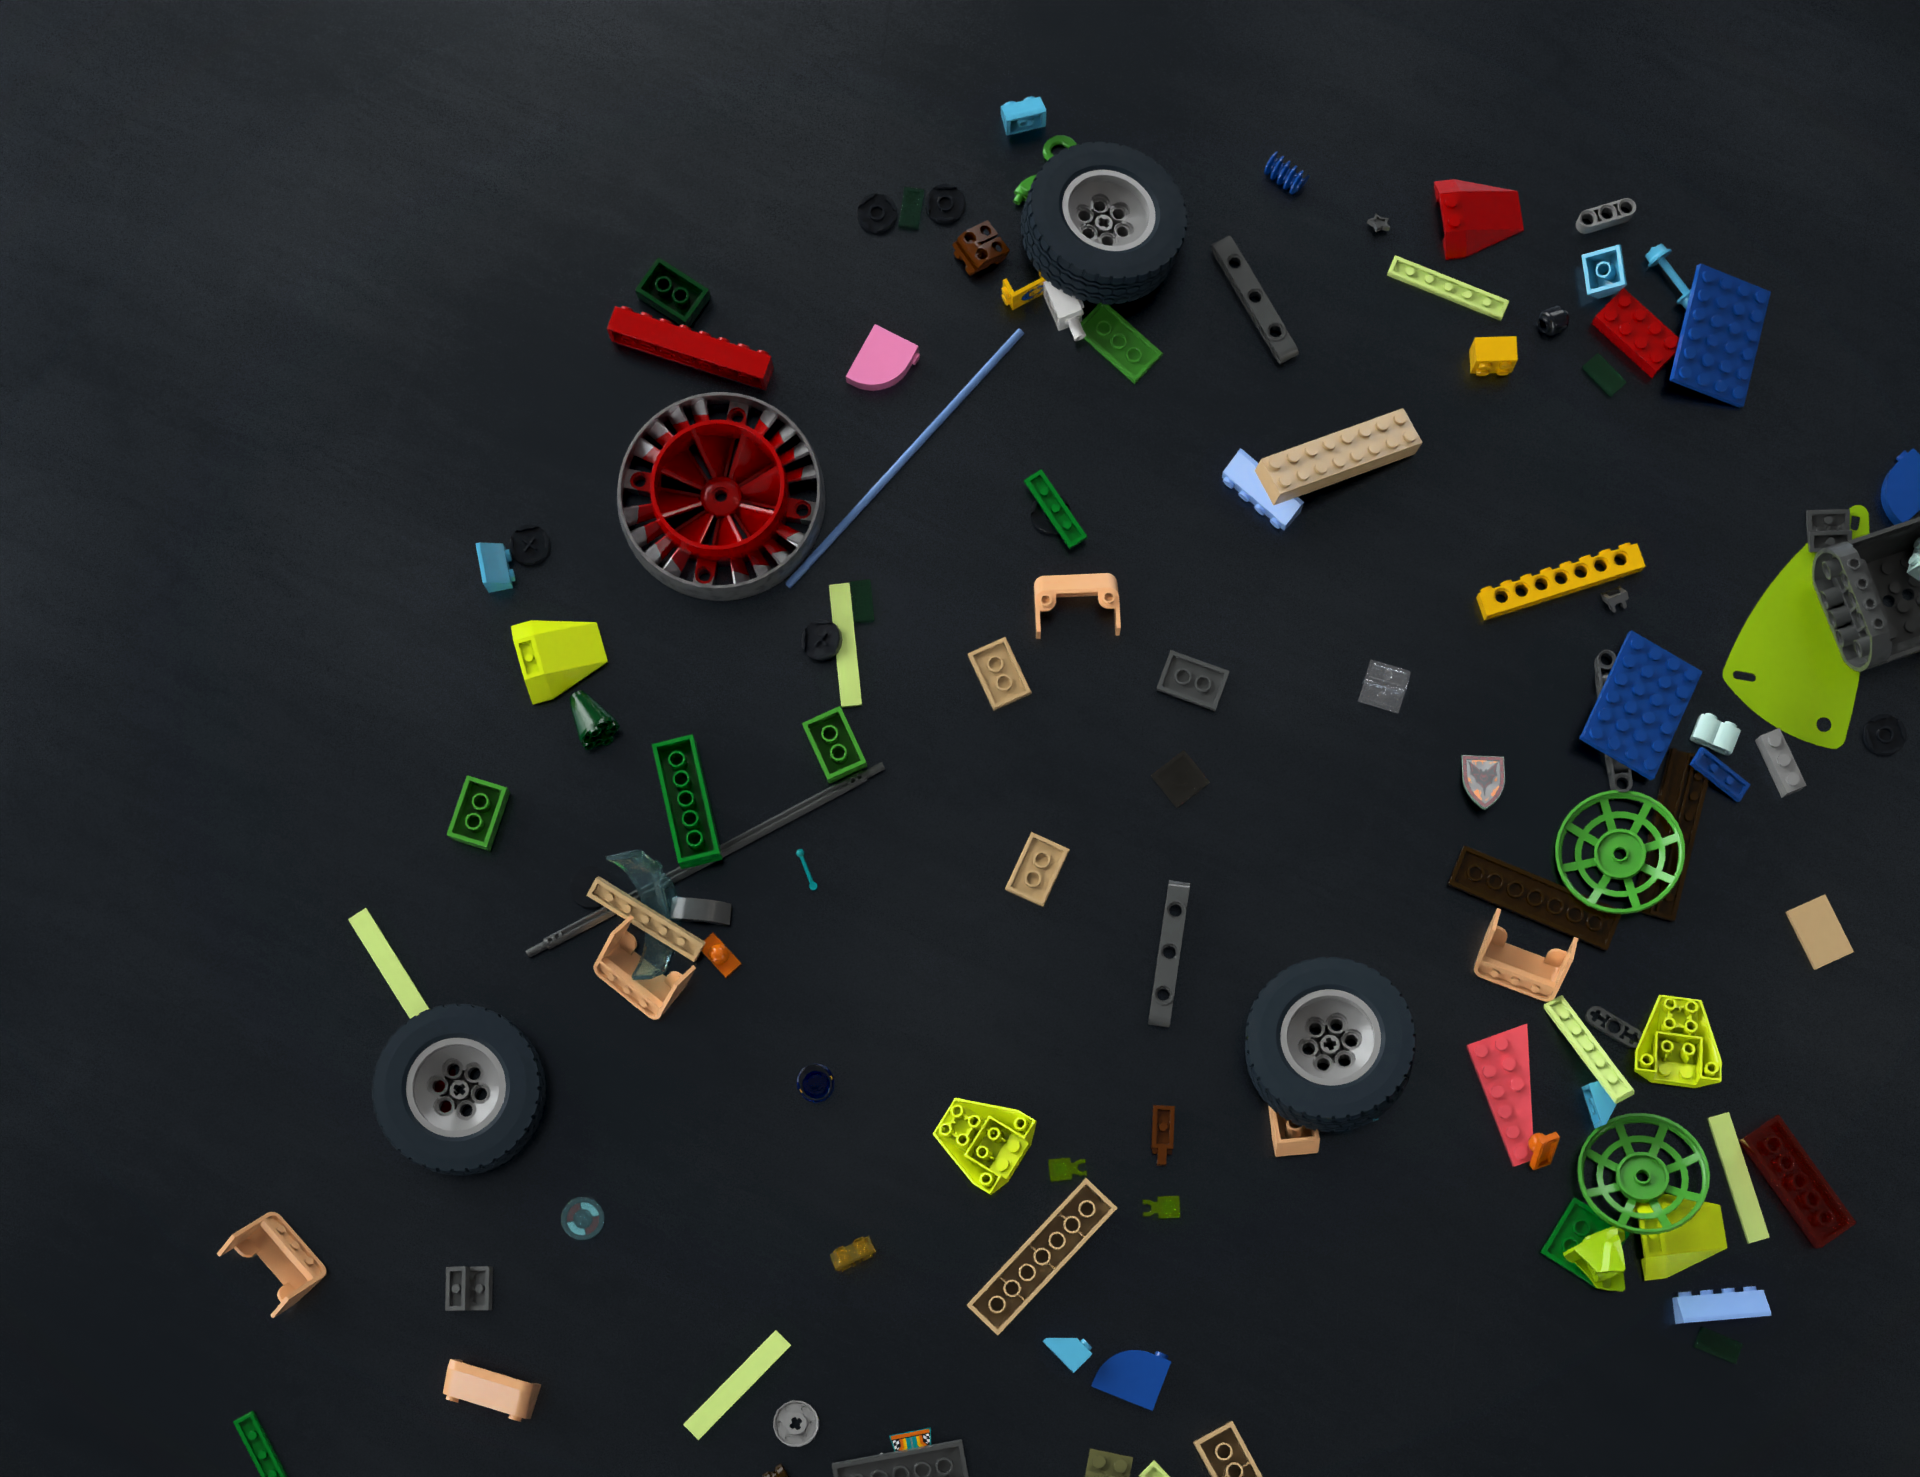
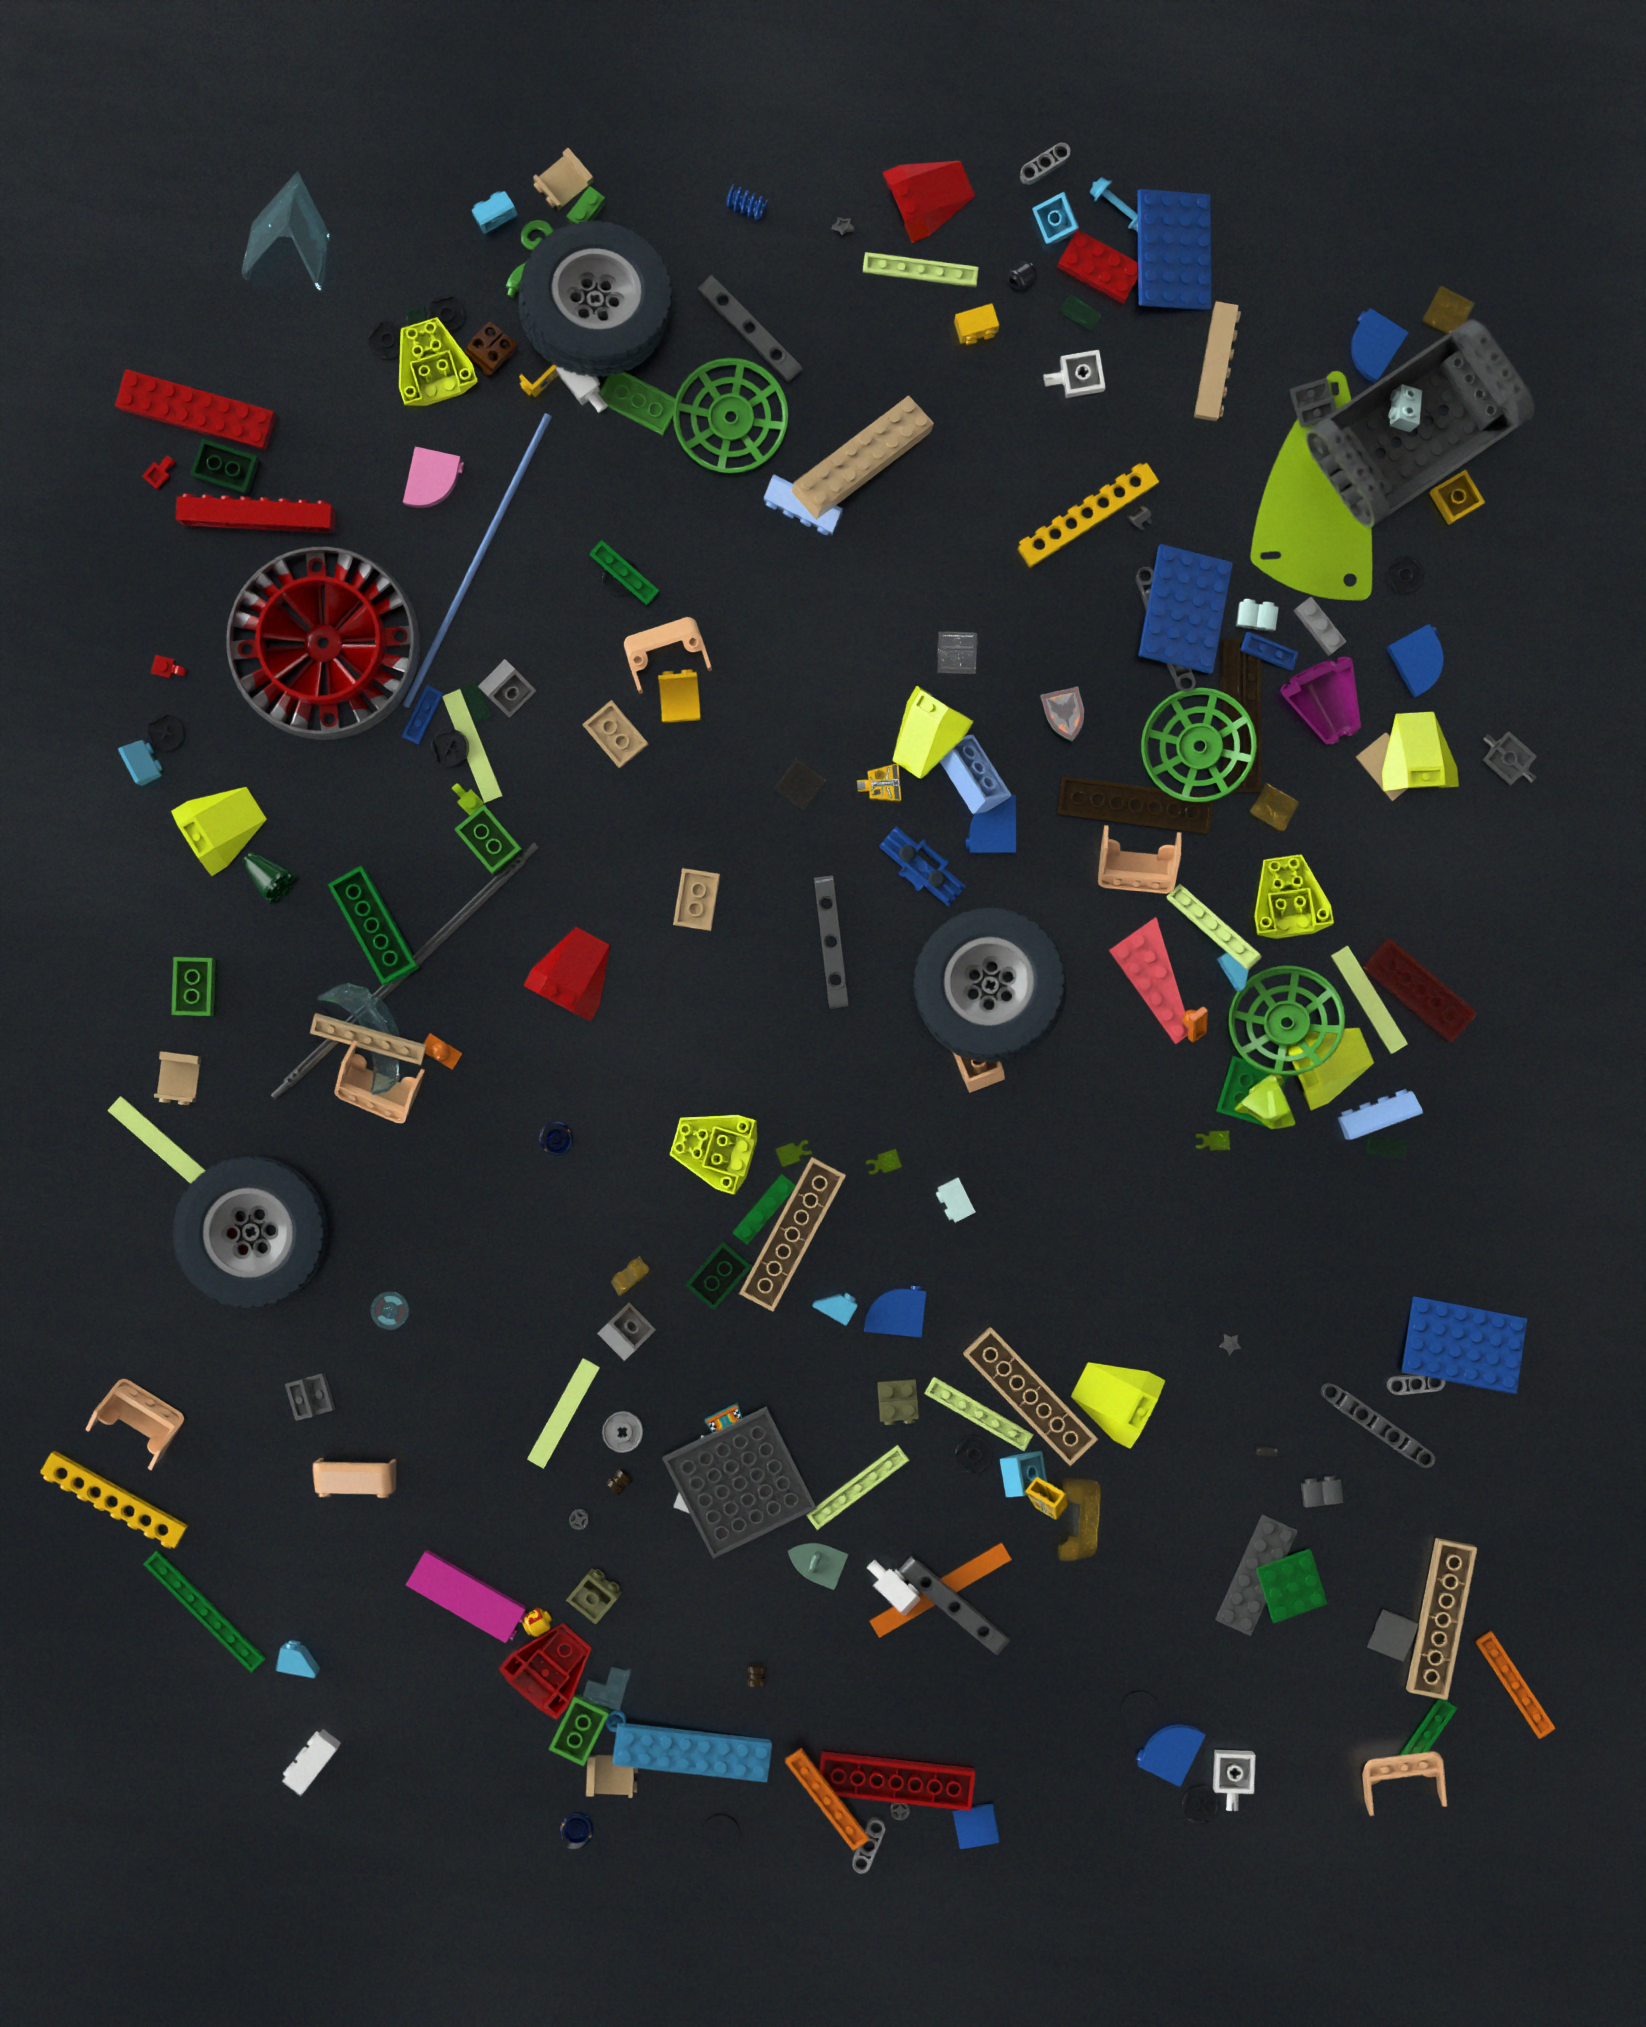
camera: 20 degrees left, 10 degrees up
dark grey brick [670,897,732,925] -> none
teal hinge [796,849,818,891] -> none
reddish brown hinge [1151,1105,1175,1166] -> none
dark grey plate [1156,650,1230,711] -> none
dark grey beam [1585,1006,1642,1049] -> none
none -> yellow brick [40,1451,188,1549]
none -> red brick [115,369,276,452]
none -> red plate [142,455,175,490]
none -> red plate [151,655,187,679]
none -> tan panel [154,1052,201,1105]
none -> clear light blue windscreen [241,171,329,289]
none -> neon yellow wedge [399,317,478,406]
none -> blue tile [401,685,444,745]
none -> lime plate [452,783,484,816]
none -> light grey slope [478,660,536,718]
none -> red wedge [523,927,610,1021]
none -> tan panel [533,148,594,210]
none -> bright green brick [566,186,606,224]
none -> light grey slope [598,1303,656,1361]
none -> yellow panel [658,670,701,723]
none -> bright green dish [673,358,788,473]
none -> dark green brick [685,1241,752,1310]
none -> green plate [733,1174,796,1245]
none -> torso [857,764,901,802]
none -> blue piece [879,826,966,907]
none -> neon yellow wedge [892,686,974,779]
none -> light aqua brick [936,1177,975,1222]
none -> light blue slope [940,734,1012,814]
none -> blue brick [966,795,1016,854]
none -> white brick [1044,350,1105,398]
none -> tan brick [1194,301,1241,422]
none -> clear neon green plate [1196,1131,1230,1150]
none -> clear yellow hinge [1250,783,1299,832]
none -> magenta cone [1281,657,1361,745]
none -> neon yellow wedge [1382,712,1459,791]
none -> blue brick [1387,624,1444,698]

